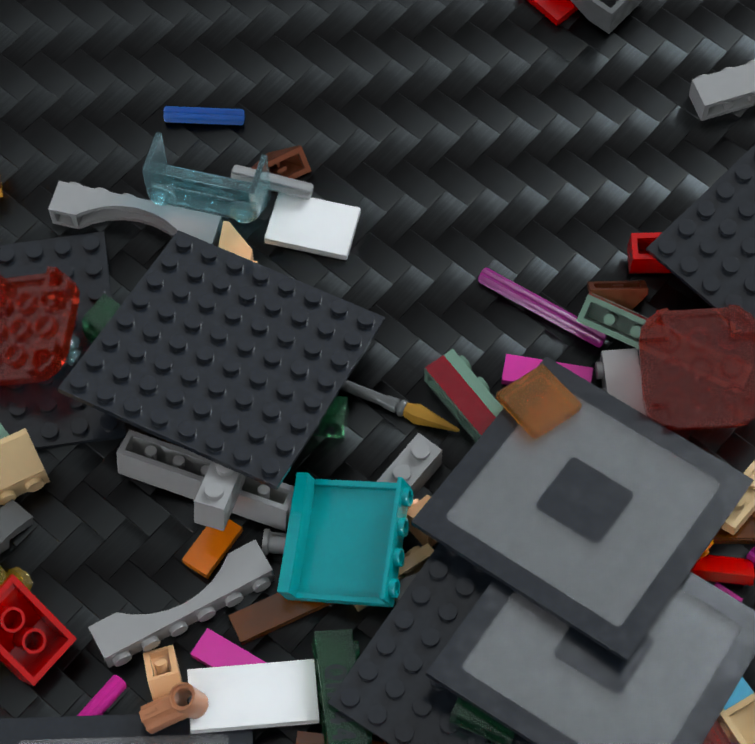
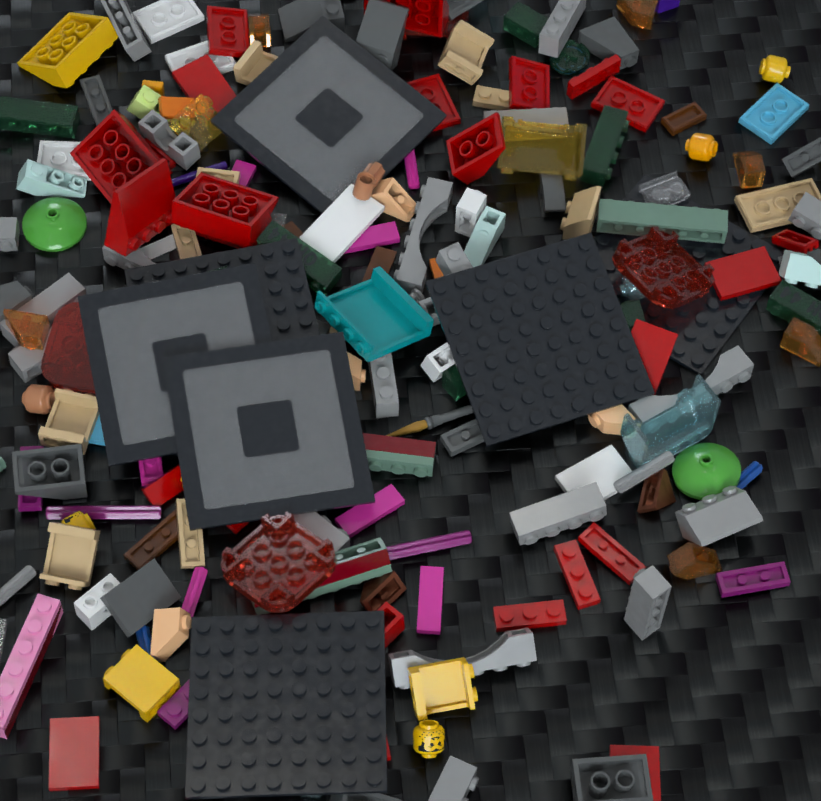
camera: 130 degrees right, 5 degrees down
clear orange tile [496,364,582,440] -> none
none -> light grey arch [388,628,537,689]
none -> yellow panel [407,657,478,721]
none -> yellow head [413,720,445,758]
none -> dark pink tile [417,566,444,635]
none -> white brick [420,342,456,383]
none -> dark grey plate [440,419,484,457]
none -> white brick [455,187,487,237]
none -> light aqua slope [464,206,506,267]
none -> red plate [493,599,567,632]
none -> light grey brick [509,482,607,546]
none -> red plate [553,539,601,610]
none -> red plate [578,522,646,585]
none -> light grey brick [624,565,672,640]
none -> red tile [631,319,678,395]
none -> clear orange slope [667,542,723,580]
none -> bright green dish [672,443,741,500]
none -> light grey slope [675,486,763,547]
none -> magenta plate [715,561,791,598]

